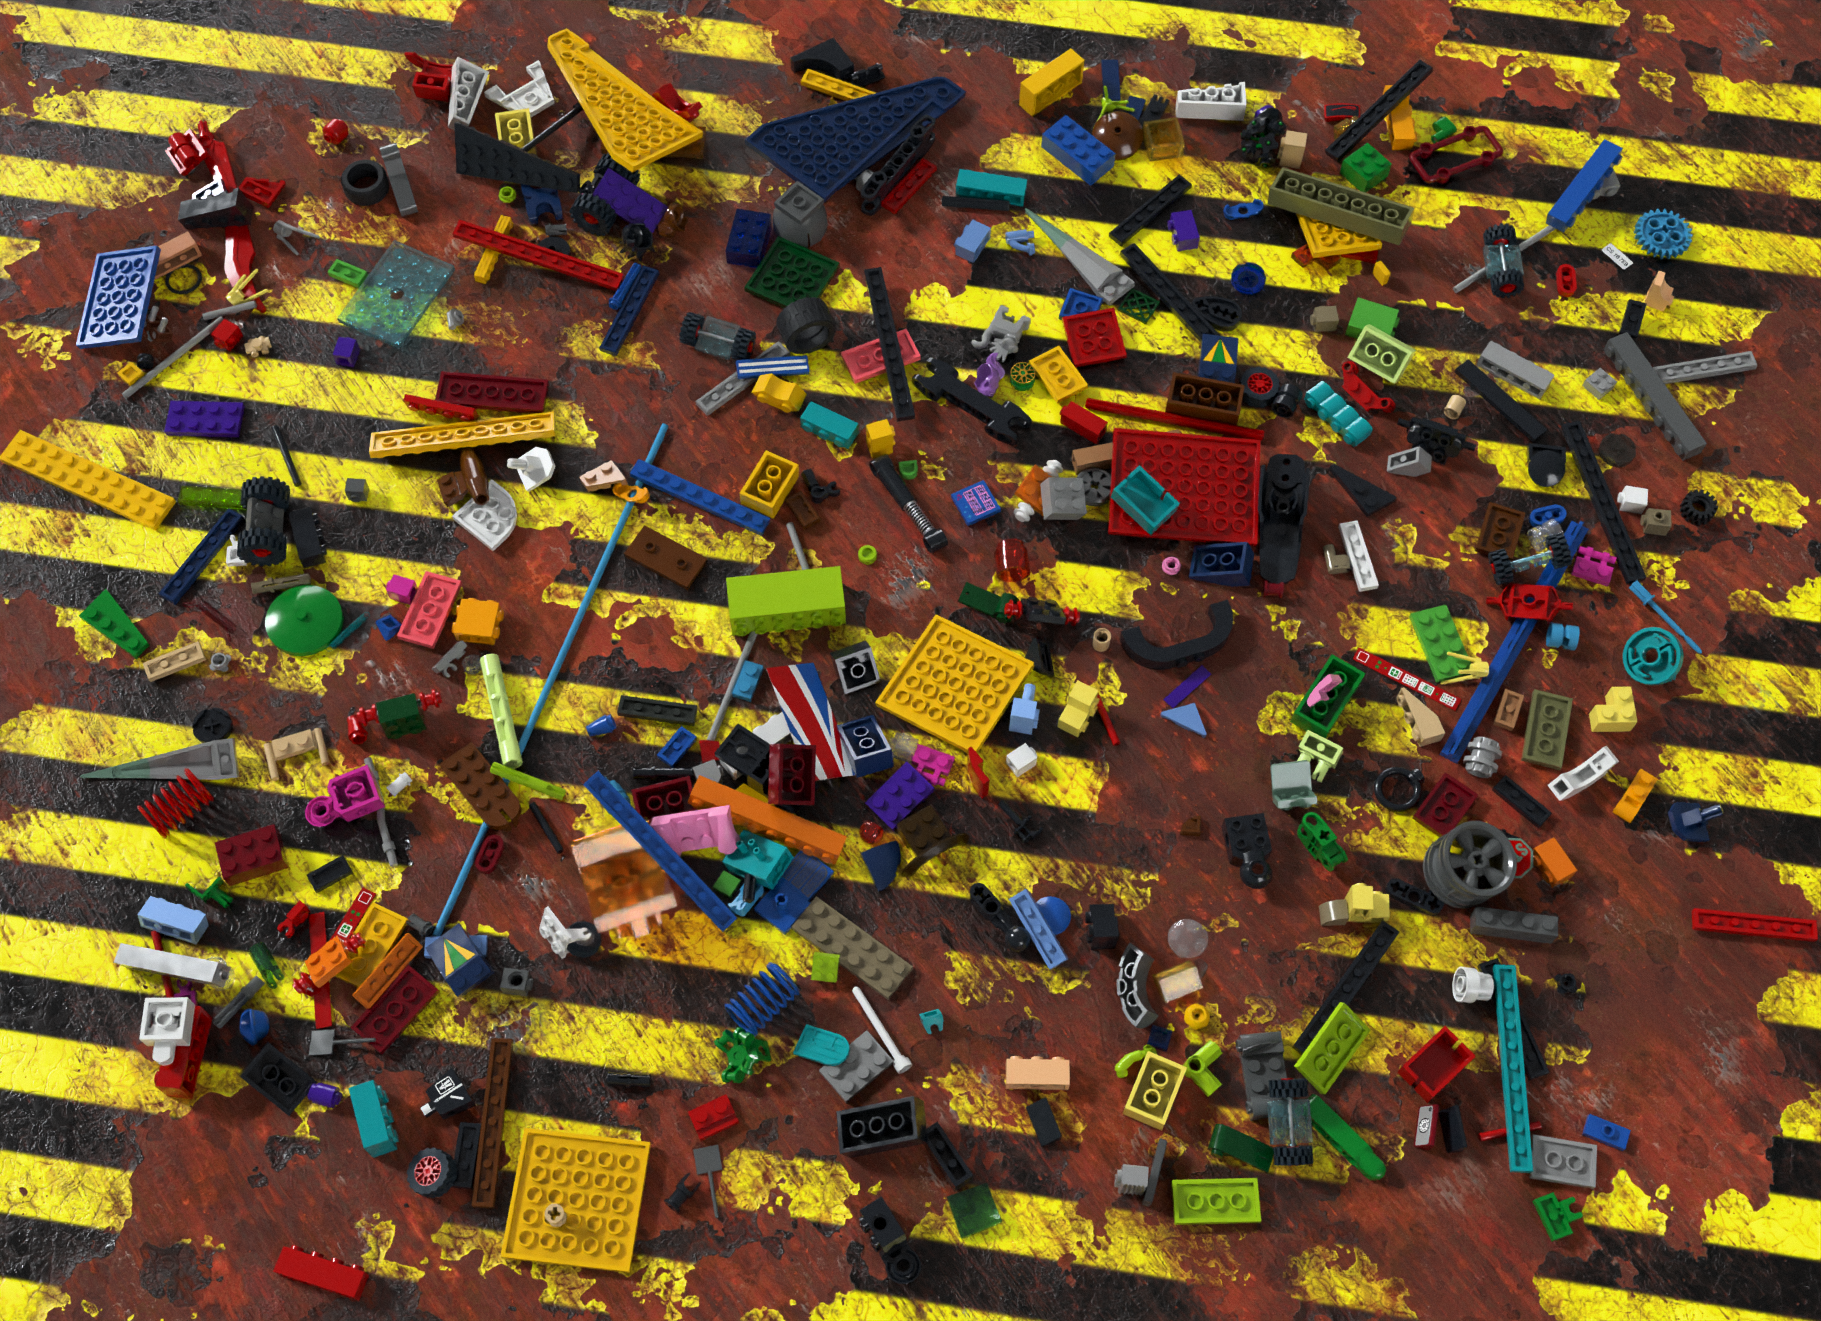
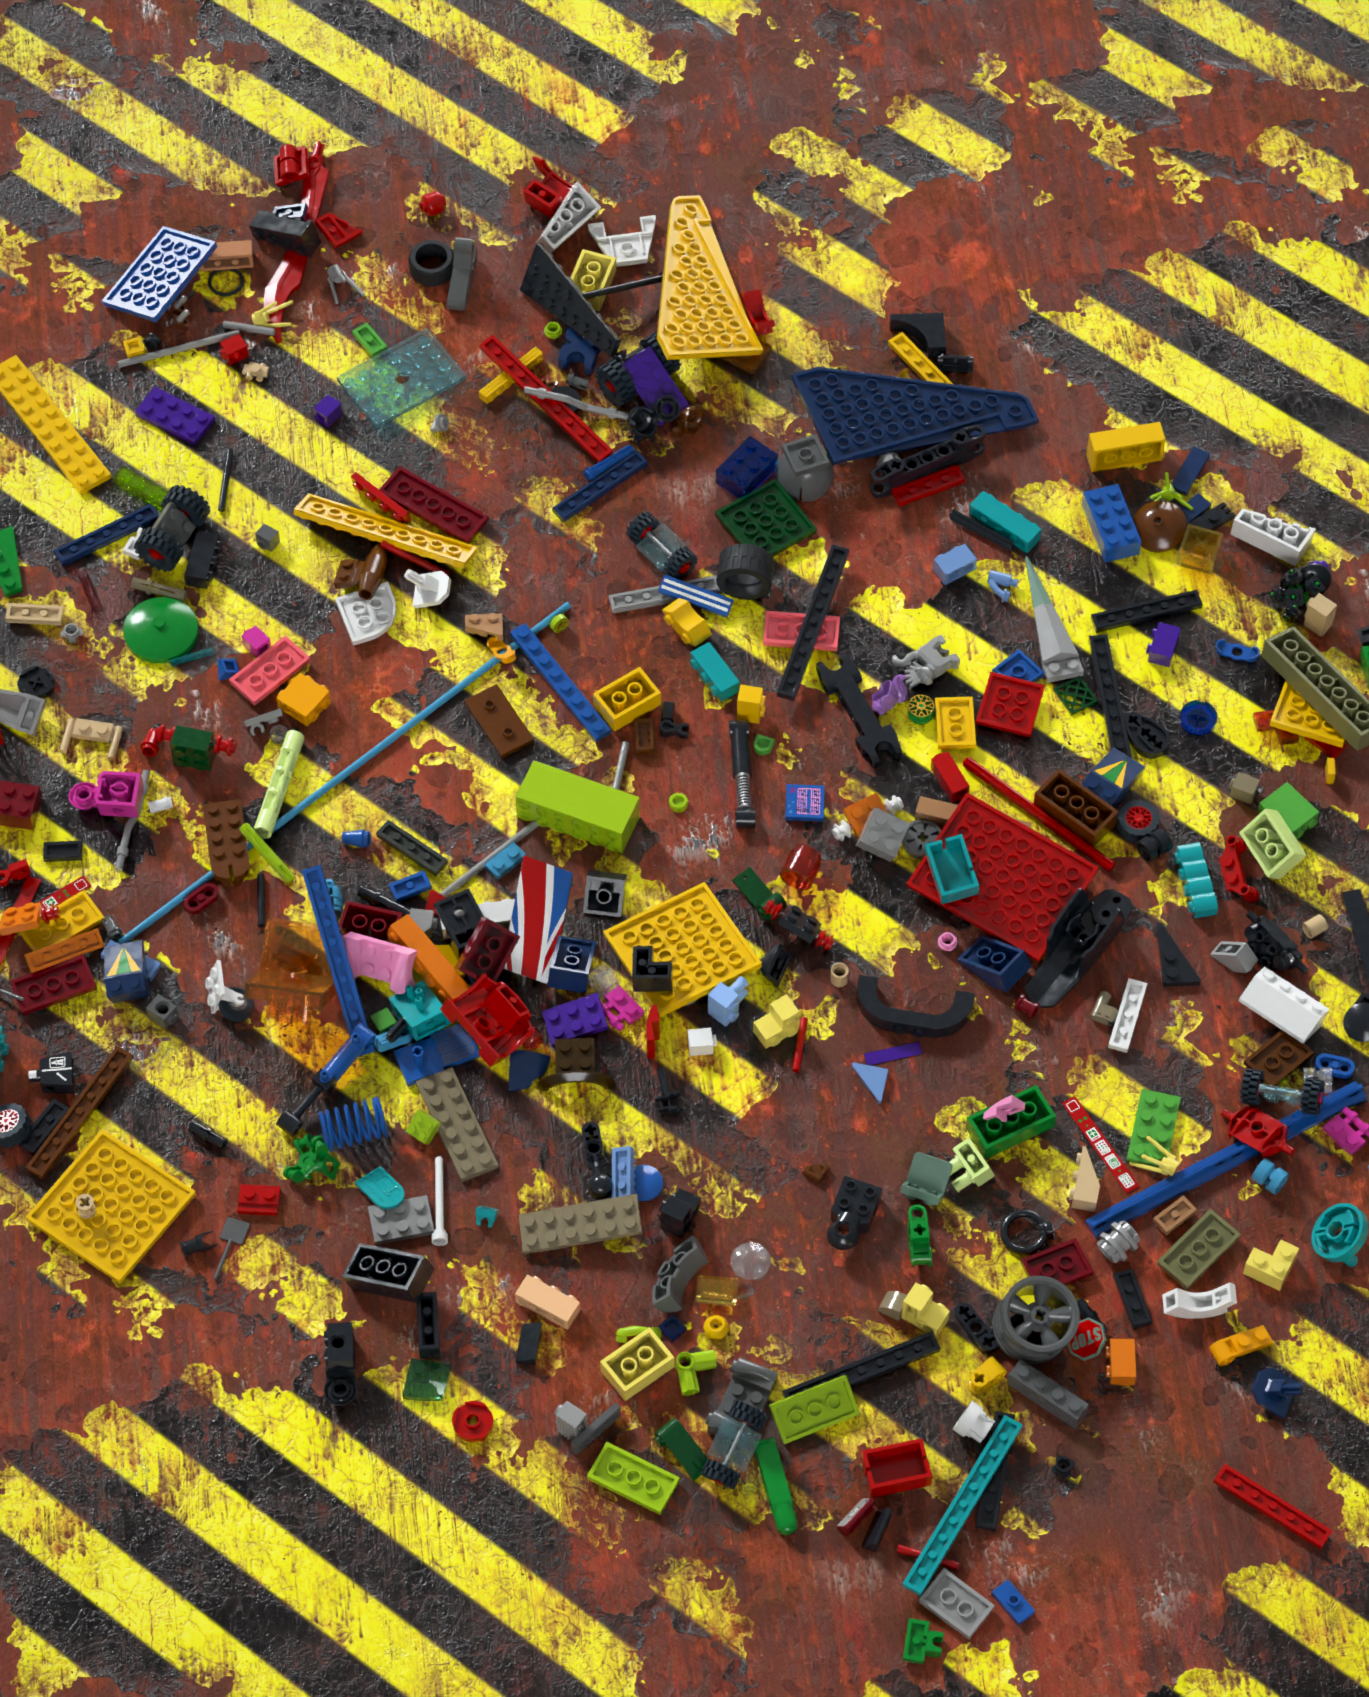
camera: 30 degrees right, 5 degrees down
none -> piece [276,1023,376,1137]
none -> red bar [380,540,450,576]
none -> red piece [440,973,535,1067]
none -> red plate [452,1401,494,1442]
none -> dark tan plate [519,1194,643,1255]
none -> light grey bar [524,386,629,420]
none -> lime tile [550,614,569,633]
none -> black brick [632,946,673,992]
none -> black wheel [652,396,680,423]
none -> yellow piece [968,1357,1007,1395]
none -> white slope [1238,967,1329,1044]

